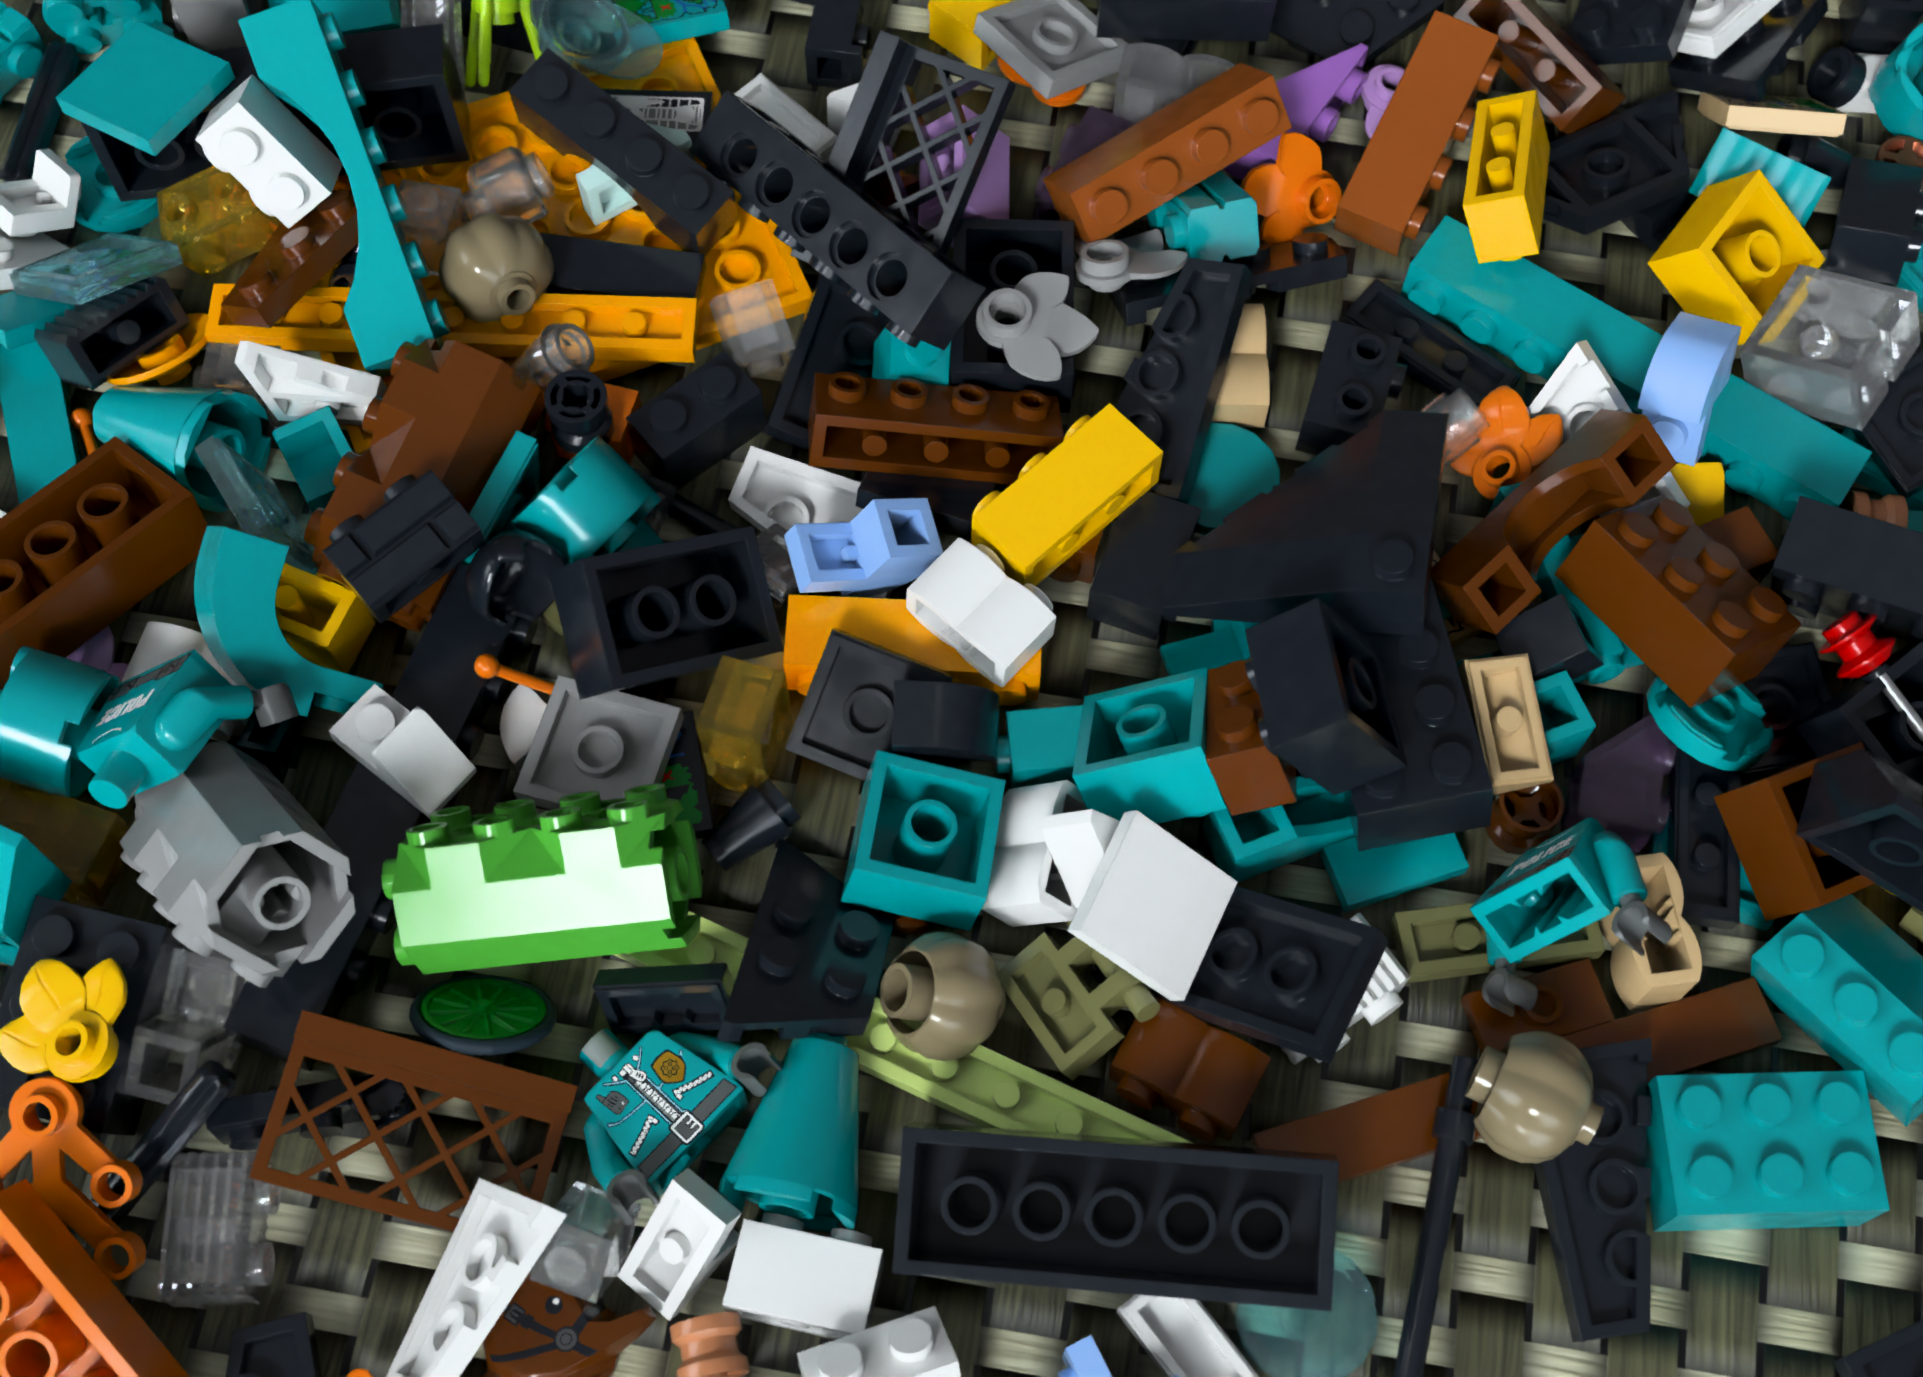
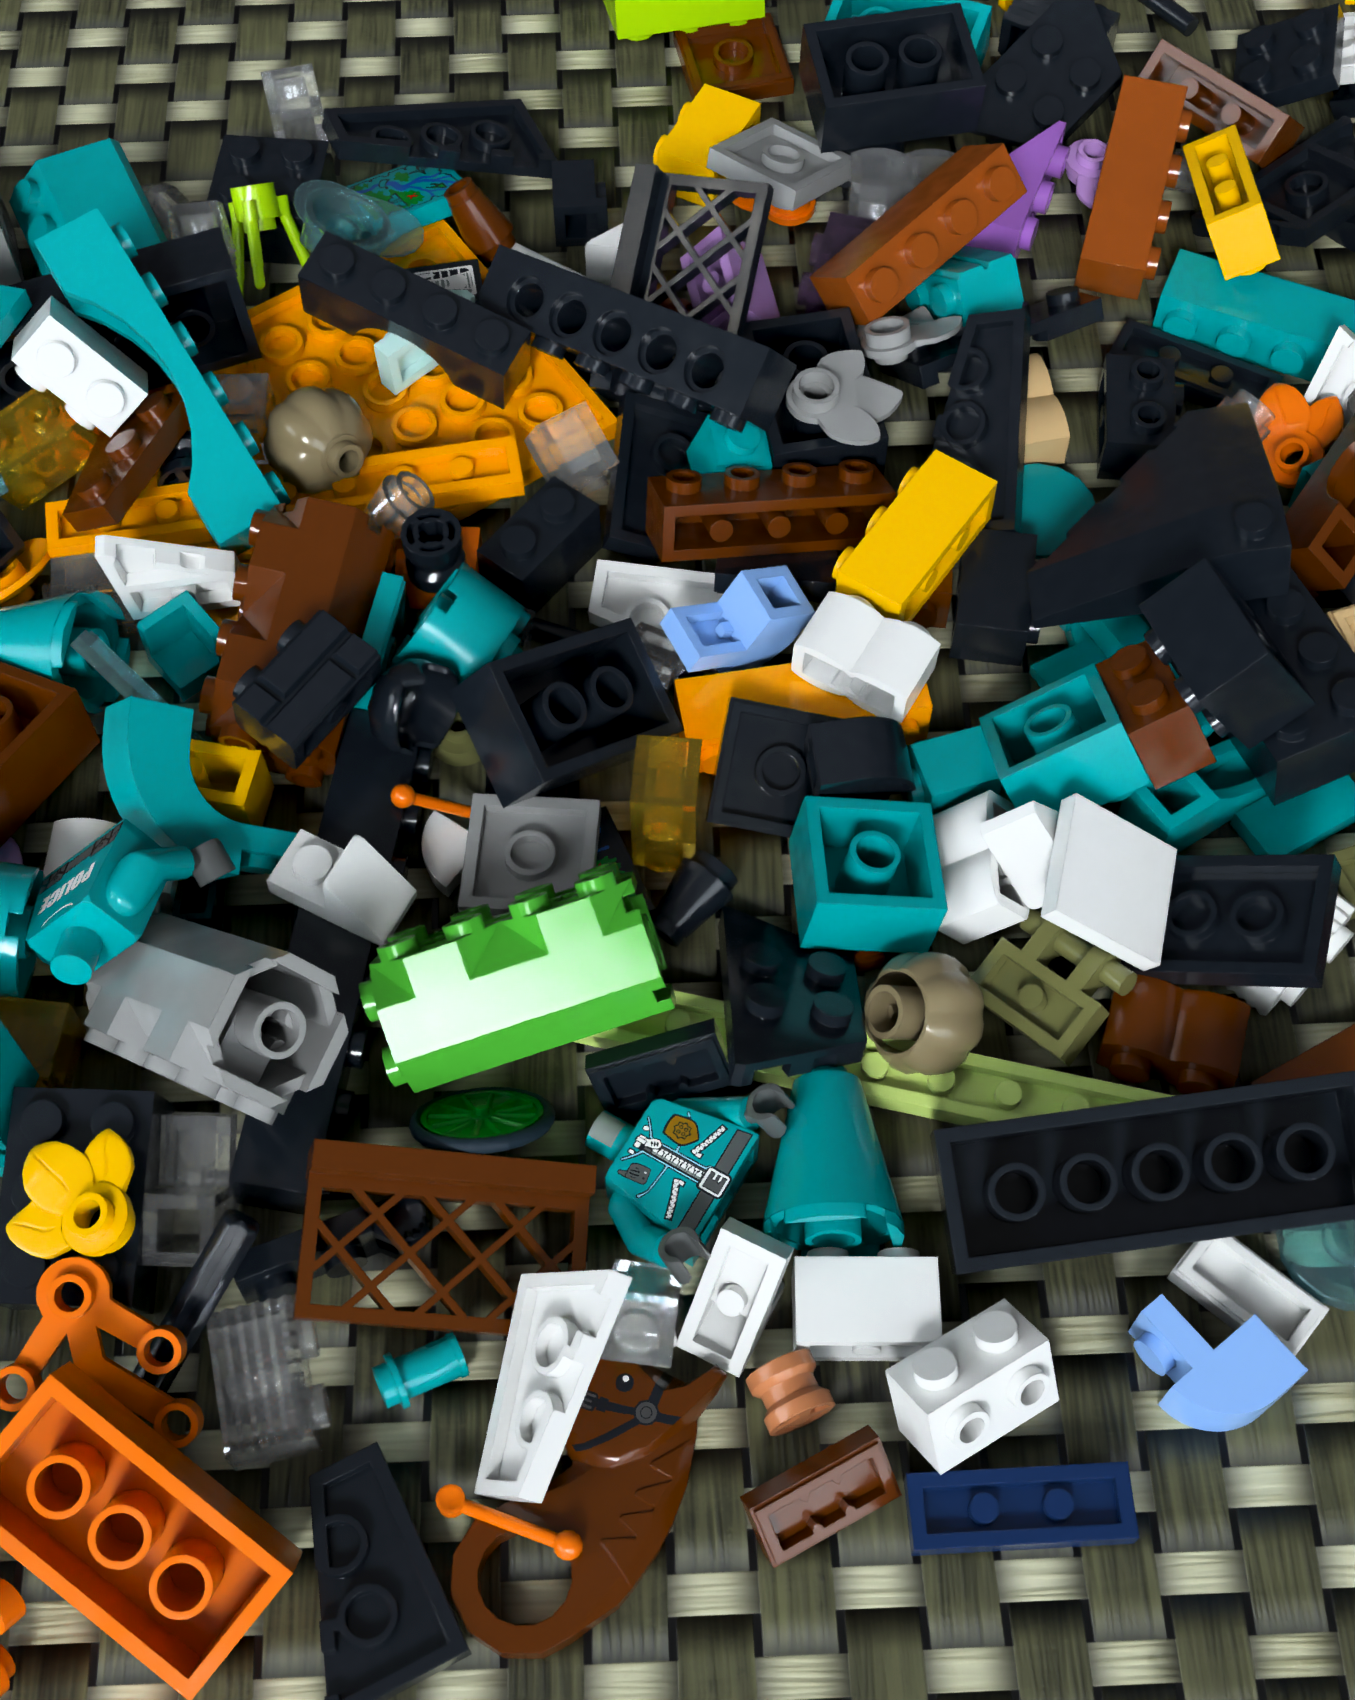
camera: 10 degrees left, 5 degrees down
clear head [462,146,556,223] -> none
black tile [540,233,706,301] -> none
orange plate [1241,131,1342,245] -> none
none -> teal pin [372,1332,469,1409]
none -> reddish brown cone [444,177,516,263]

